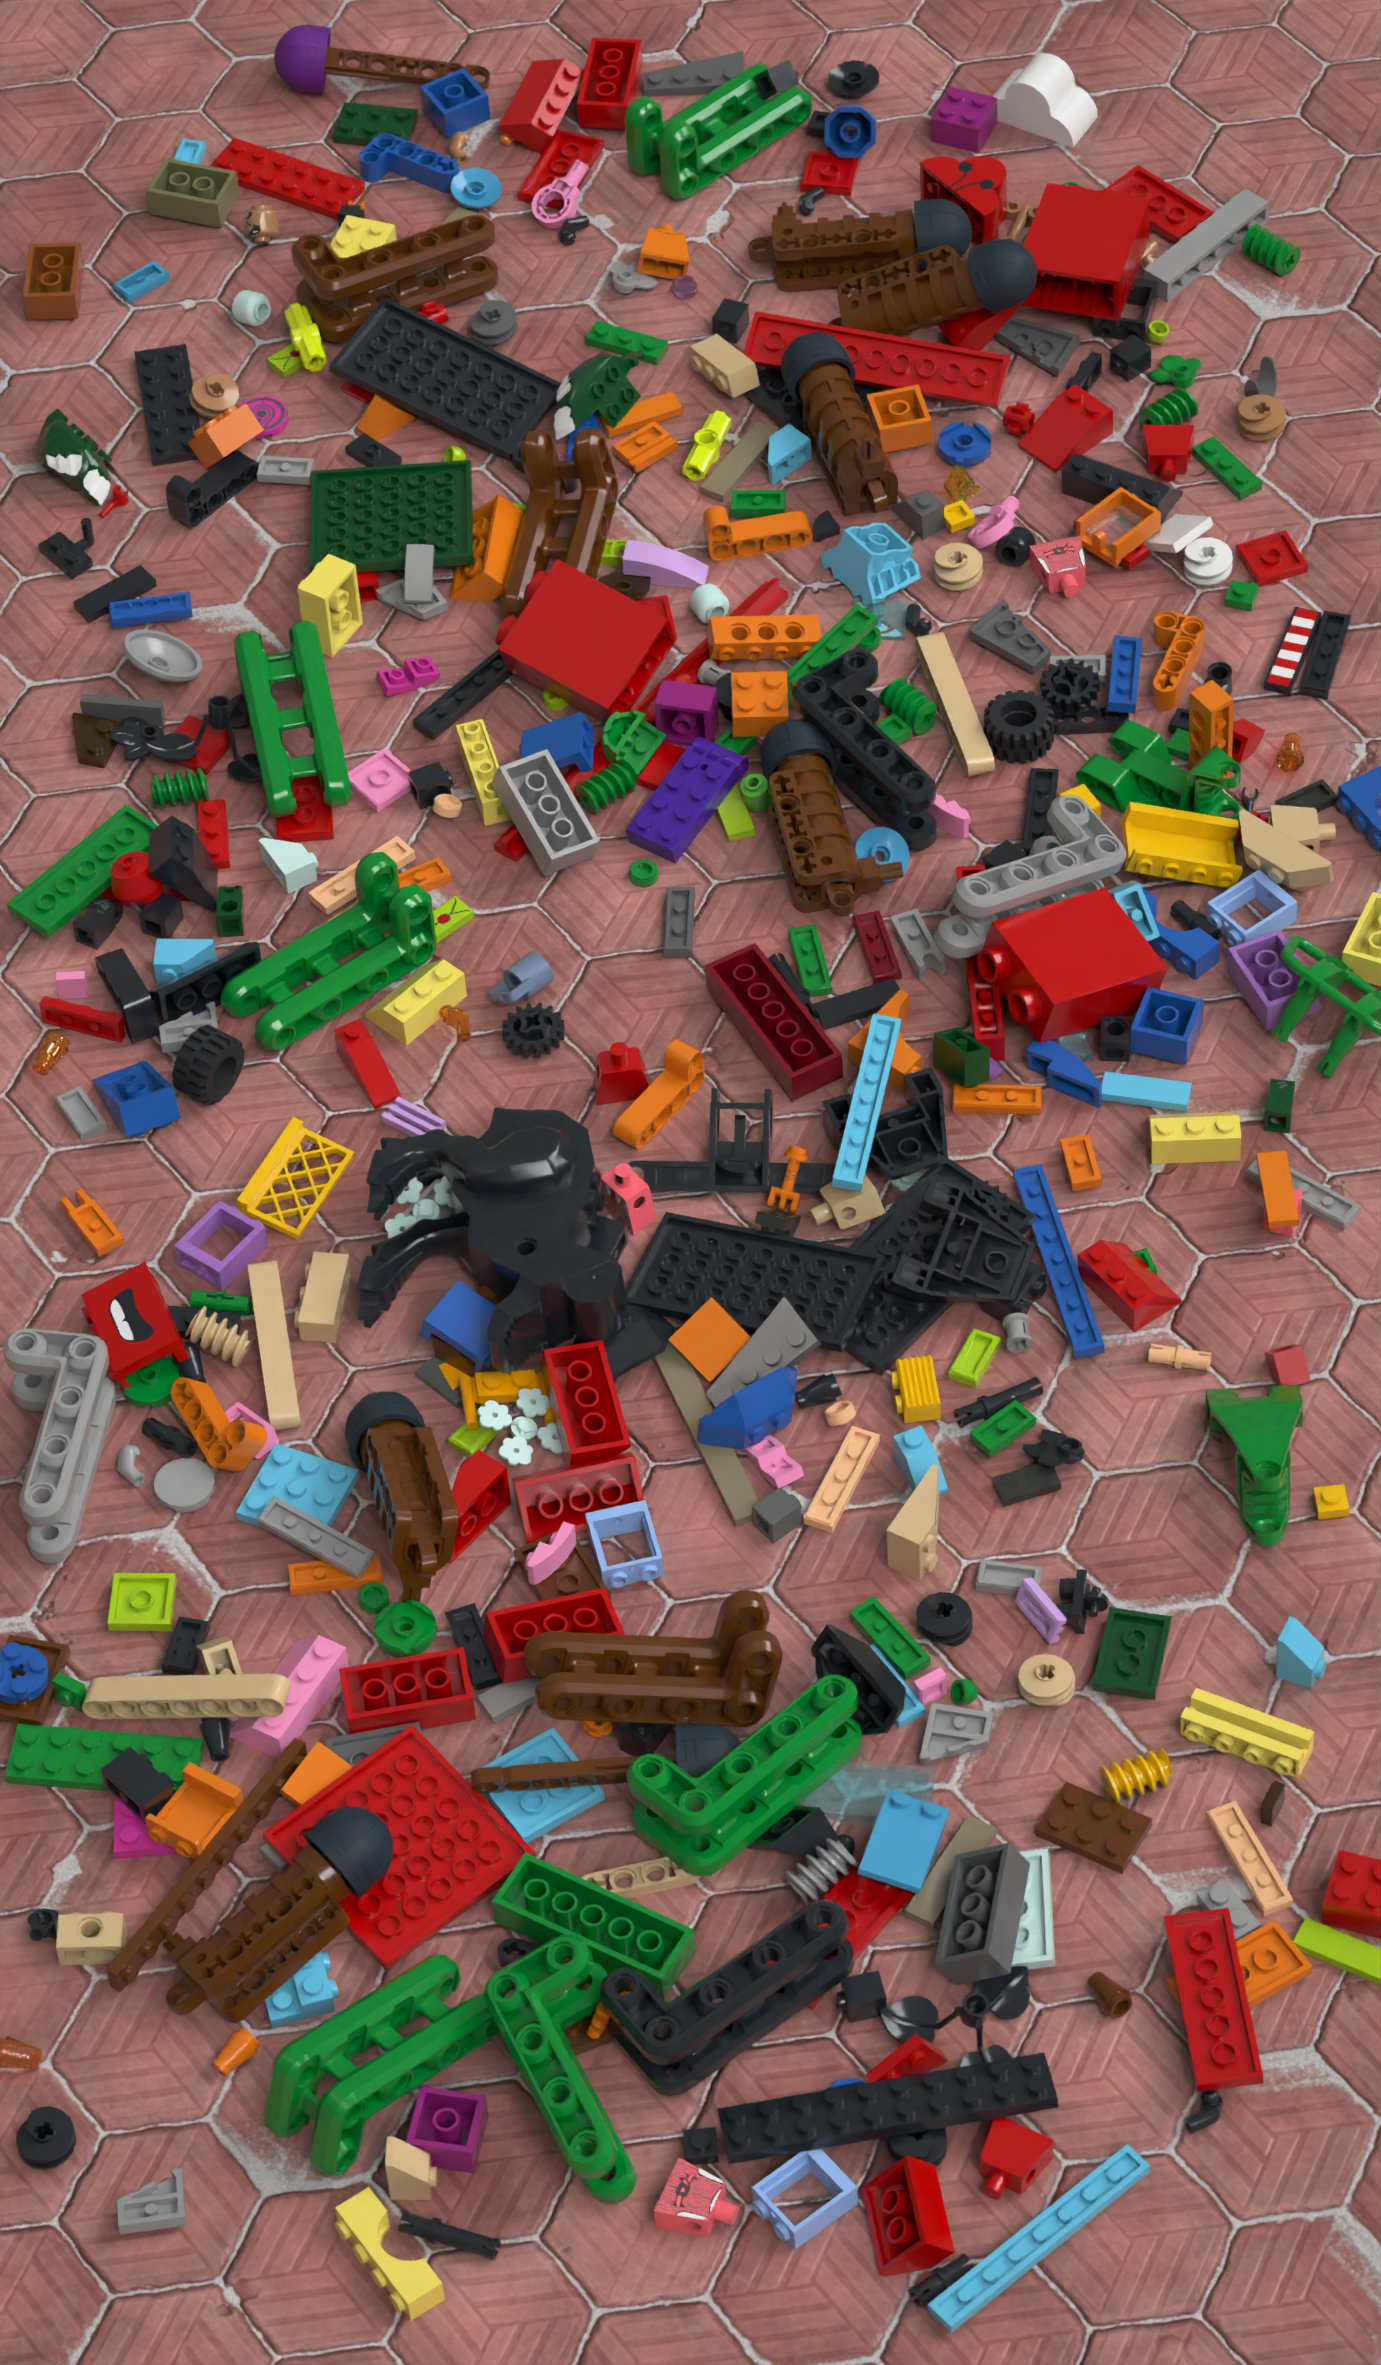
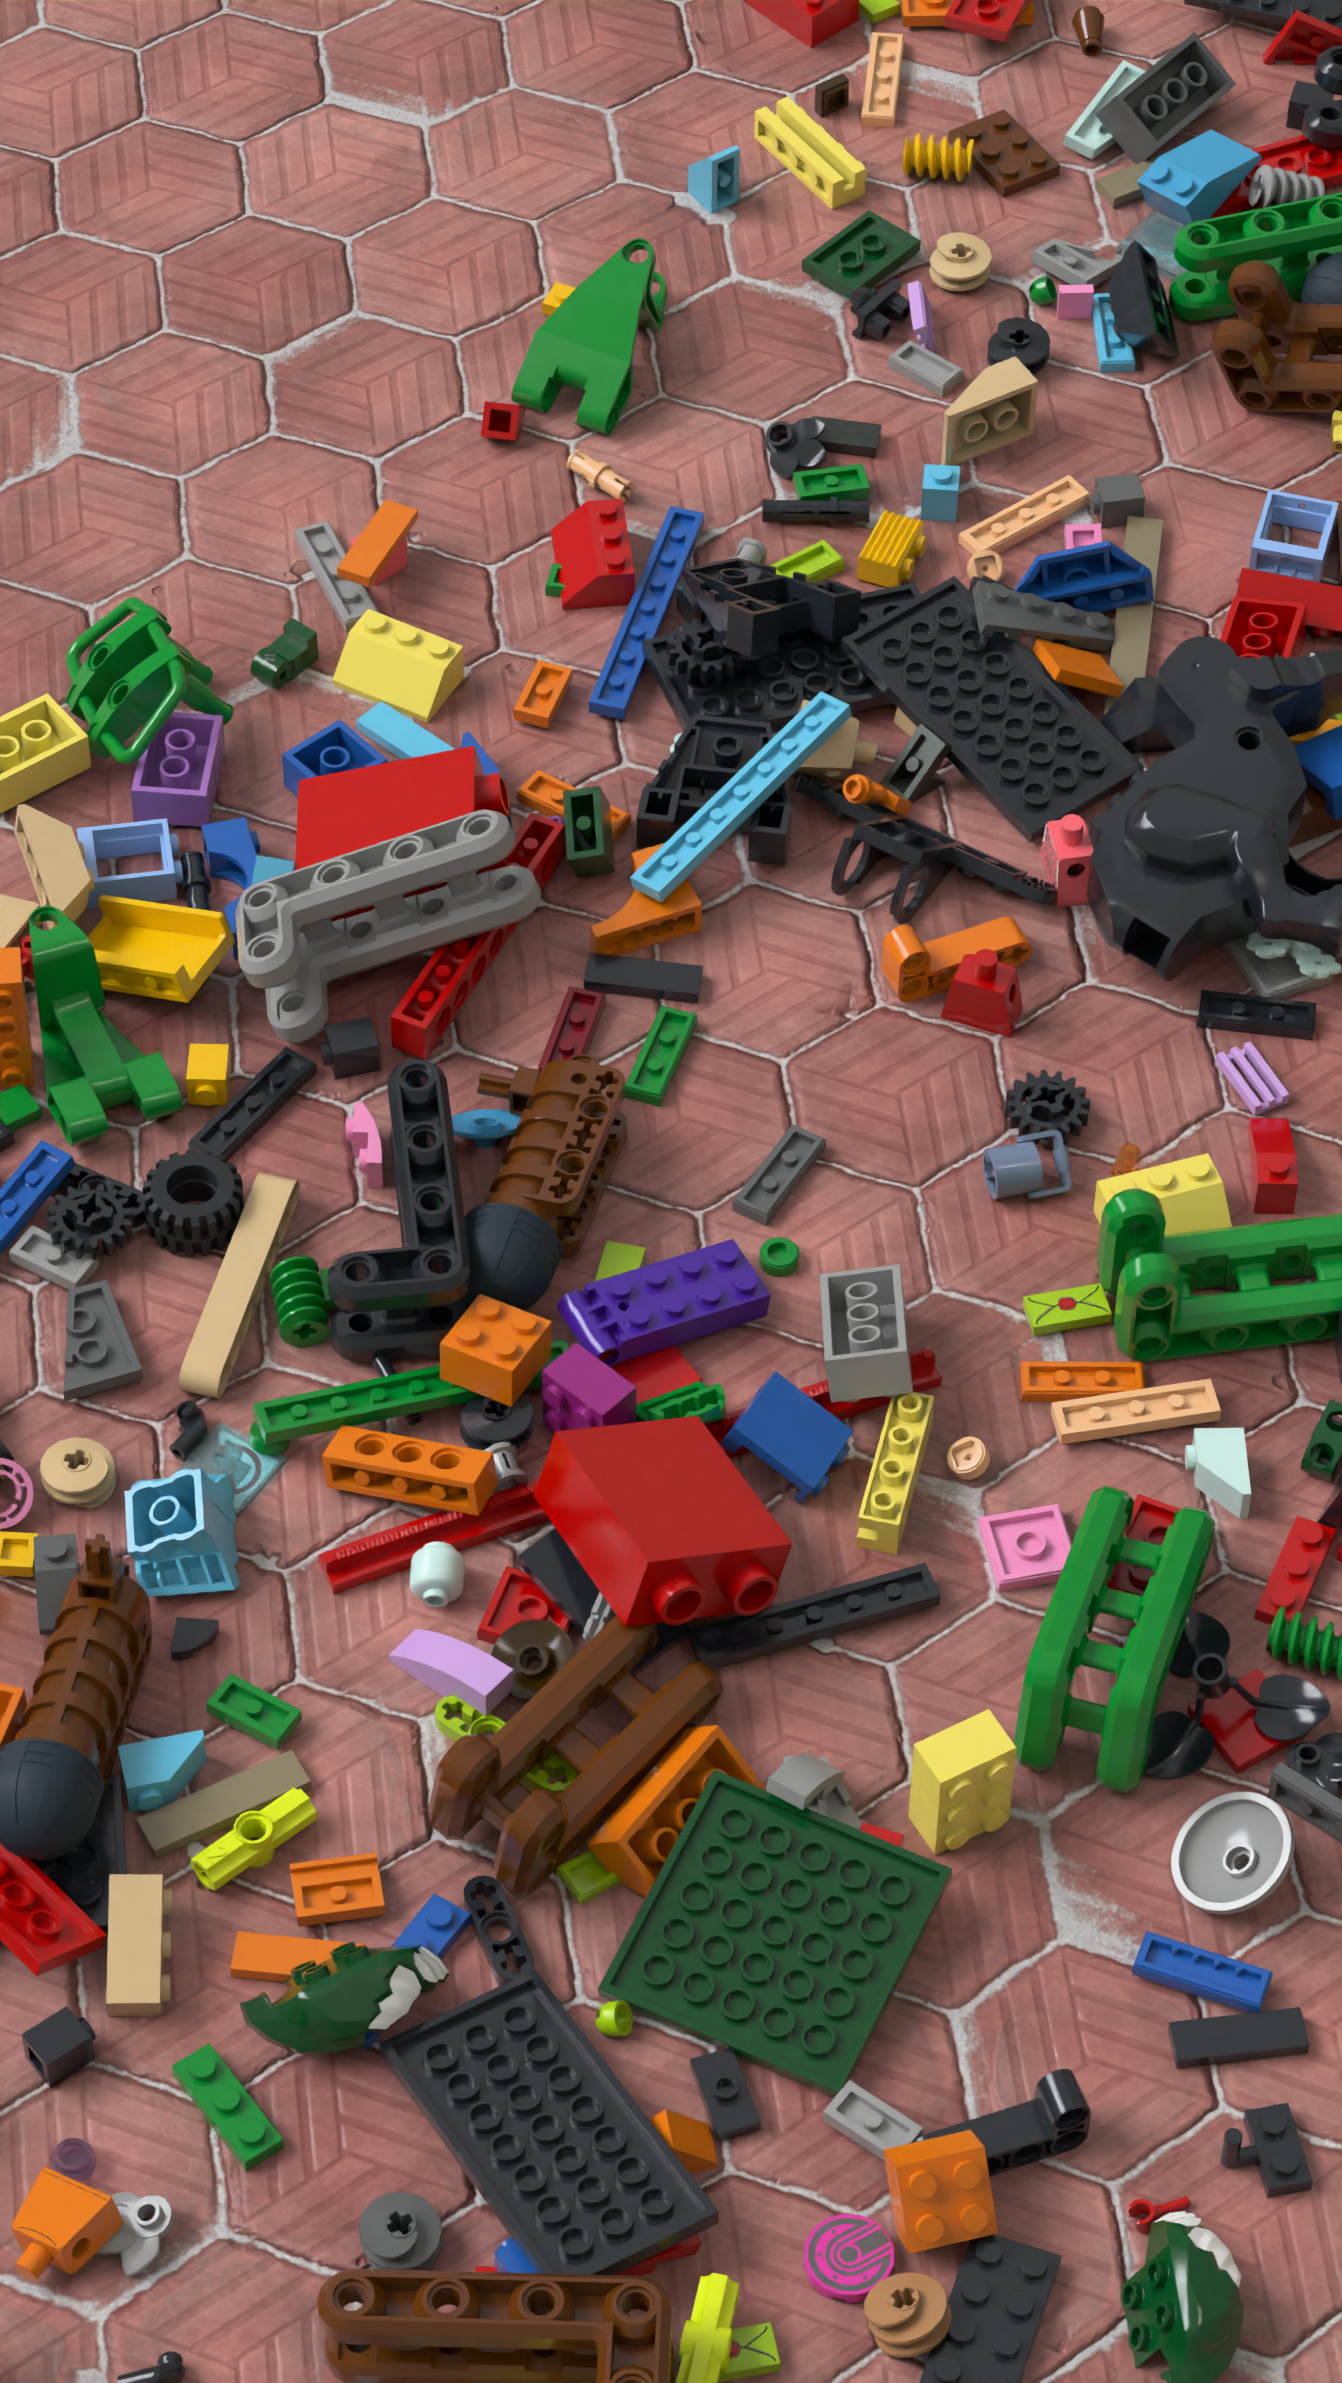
camera: 155 degrees left, 0 degrees up
dark pink slope [376,656,440,696] -> none
black brick [408,761,454,810] -> none
green piece [575,758,637,814] -> none
orange beam [703,506,813,561] -> none
dark red brick [705,943,843,1101] -> none
bright green brick [740,773,772,813] -> none
black pin [768,953,819,1020] -> none
green plate [849,1596,931,1680] -> none
black plant [880,1966,1030,2067] -> none
light grey plate [890,908,946,982] -> none
light grey plate [1197,1879,1261,1941] -> none

